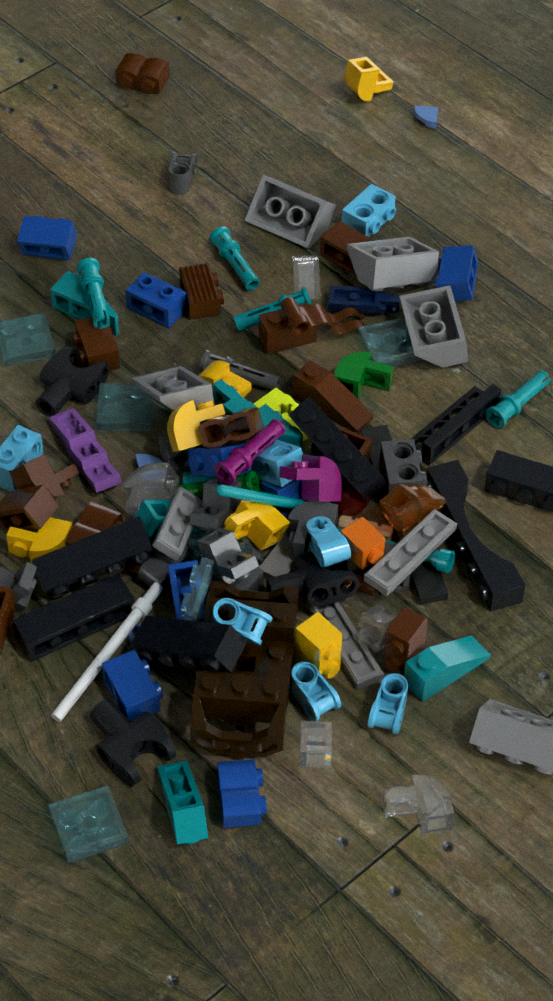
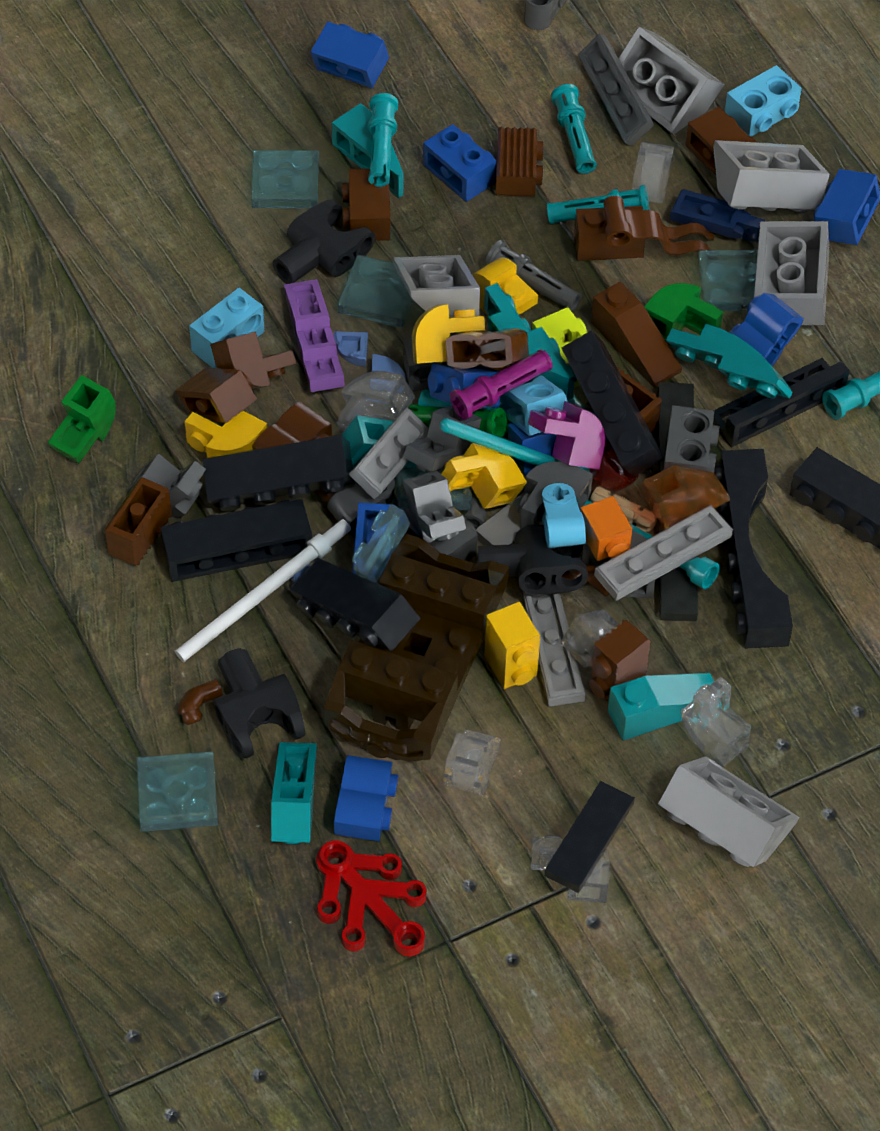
camera: 15 degrees right, 5 degrees up
blue brick [102,650,163,721] -> none
medium azure piece [212,598,273,646] -> none
medium azure piece [290,662,341,722] -> none
medium azure piece [368,673,408,735] -> none
none -> reddish brown arm [177,679,223,725]
none -> red plant [316,840,427,957]
none -> medium blue tile [334,331,368,367]
none -> black tile [544,781,635,893]
none -> dark grey tile [578,33,654,146]
none -> teal slope [666,324,793,399]
none -> clear brick [681,677,751,767]
none -> blue brick [730,293,804,366]

